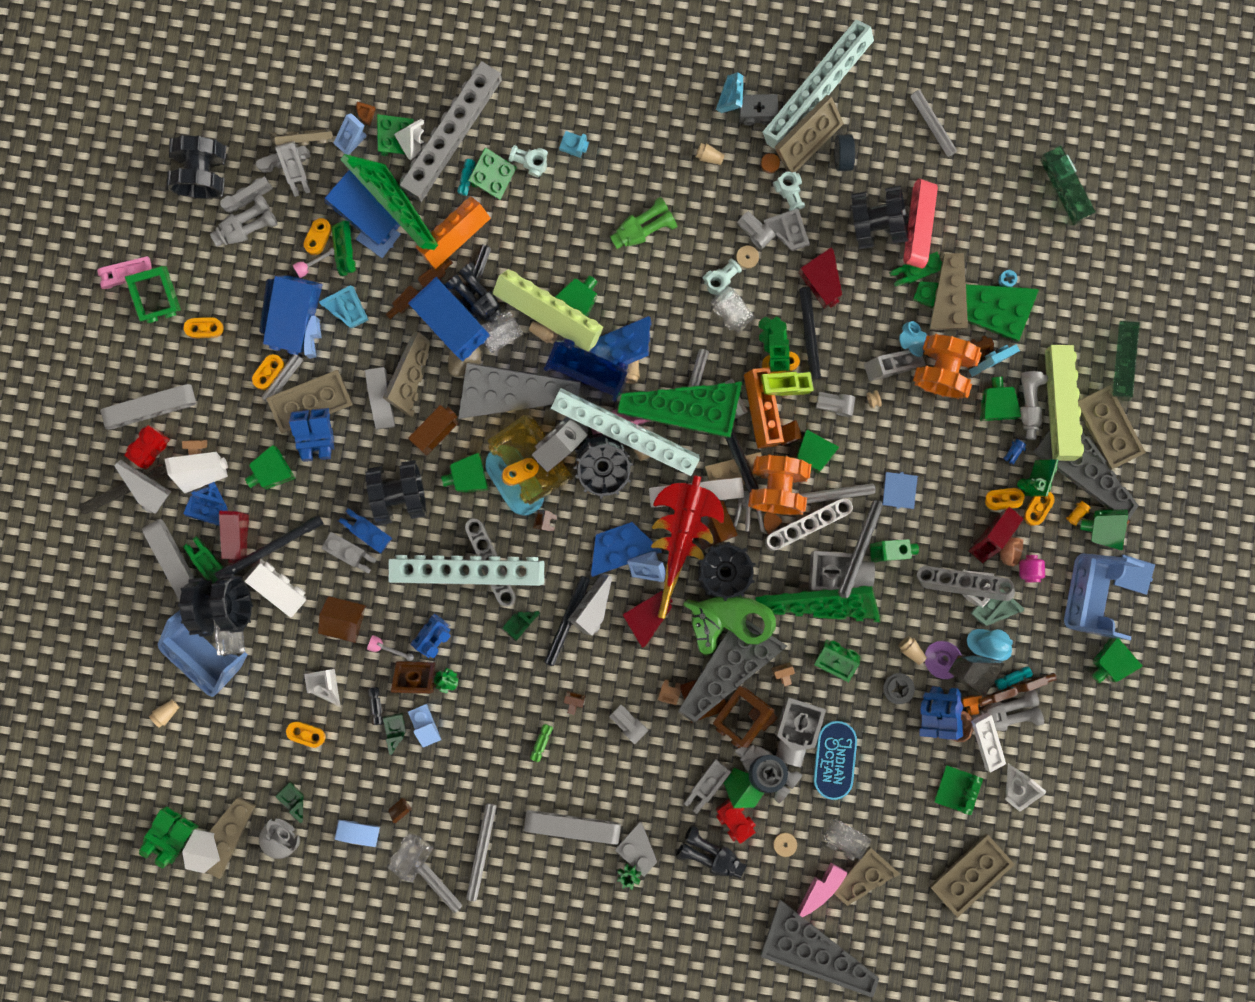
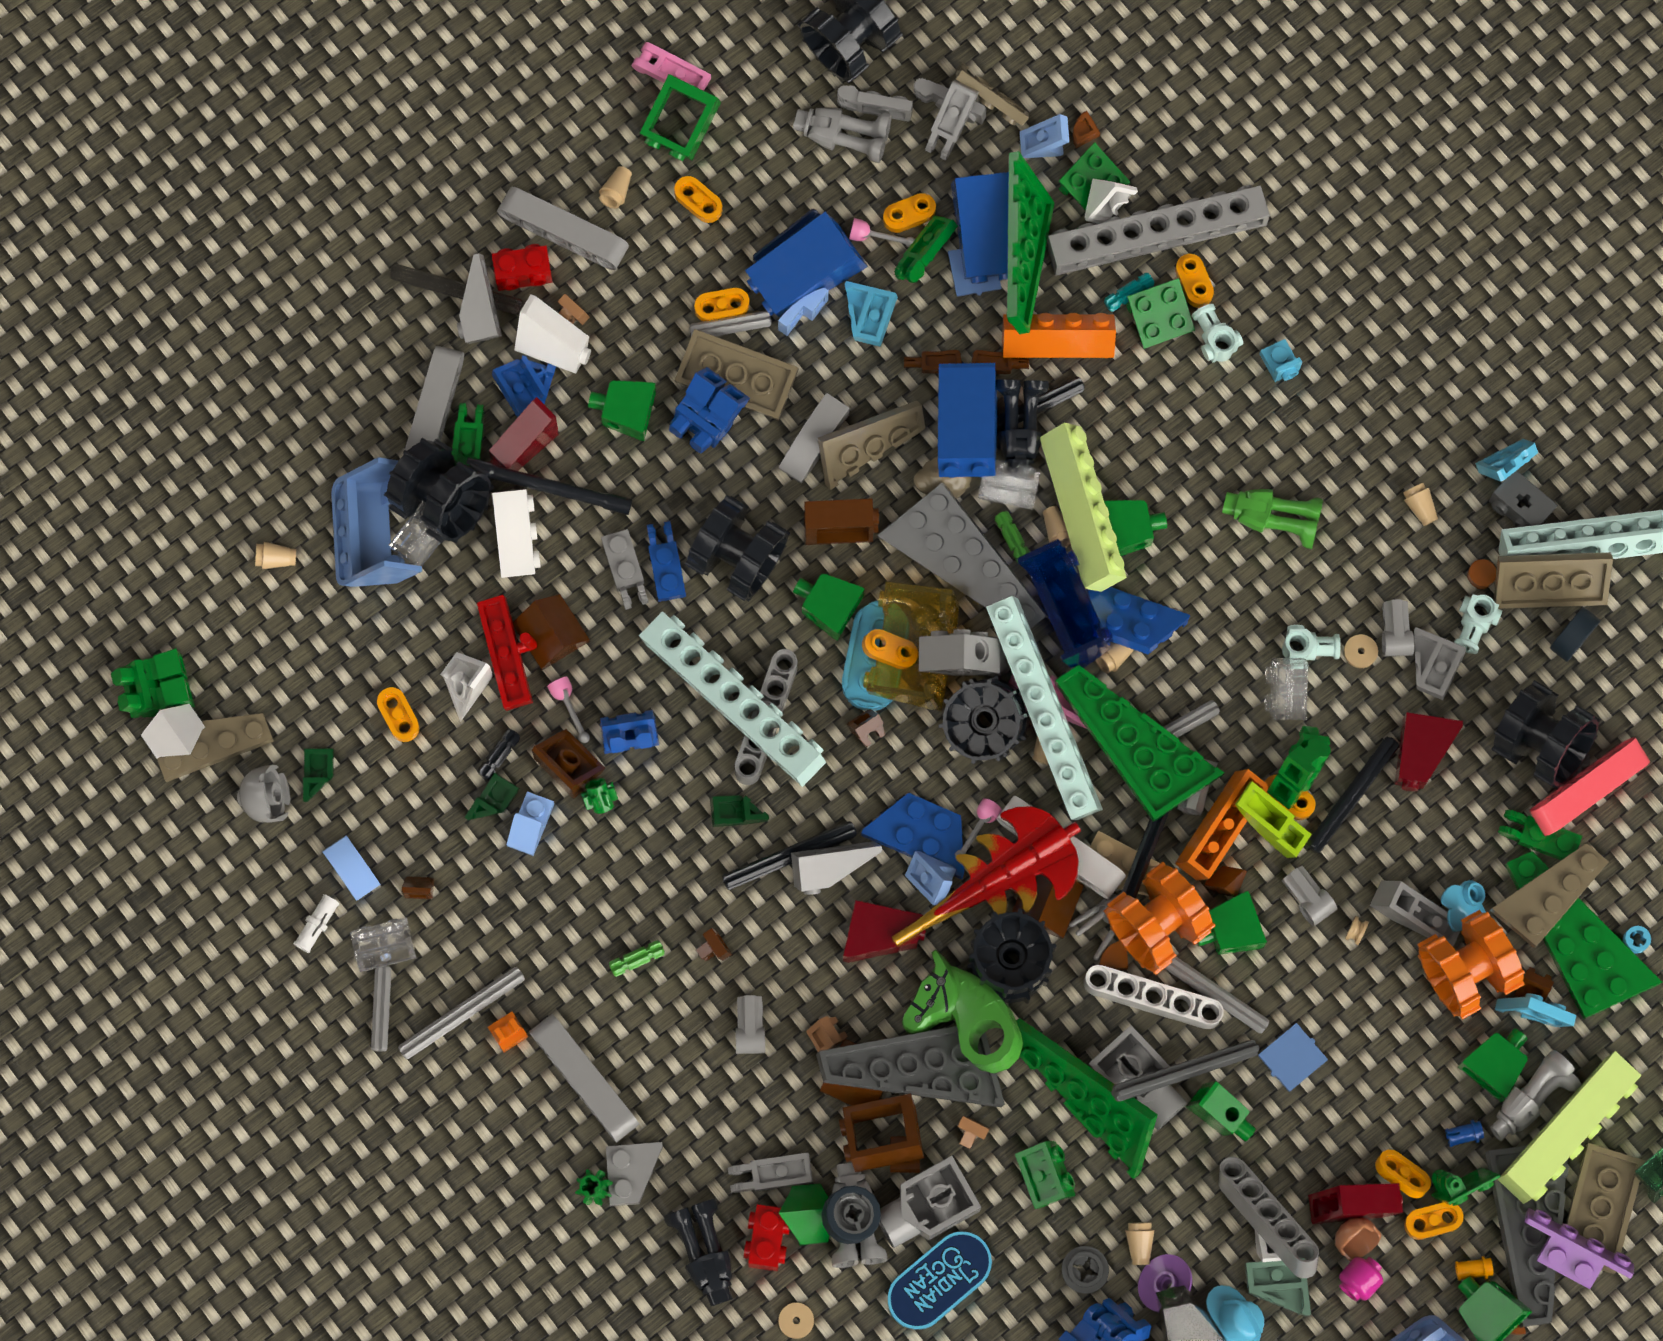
camera: 45 degrees right, 10 degrees down
none -> white pin [293,894,339,953]
none -> red plate [477,595,537,711]
none -> orange tile [488,1012,528,1053]
none -> tan cone [599,166,632,209]
none -> hinge [955,798,1002,859]
none -> bright green axle [995,511,1031,564]
none -> light orange plate [1175,254,1214,308]
none -> medium lavender bracket [1525,1208,1634,1289]

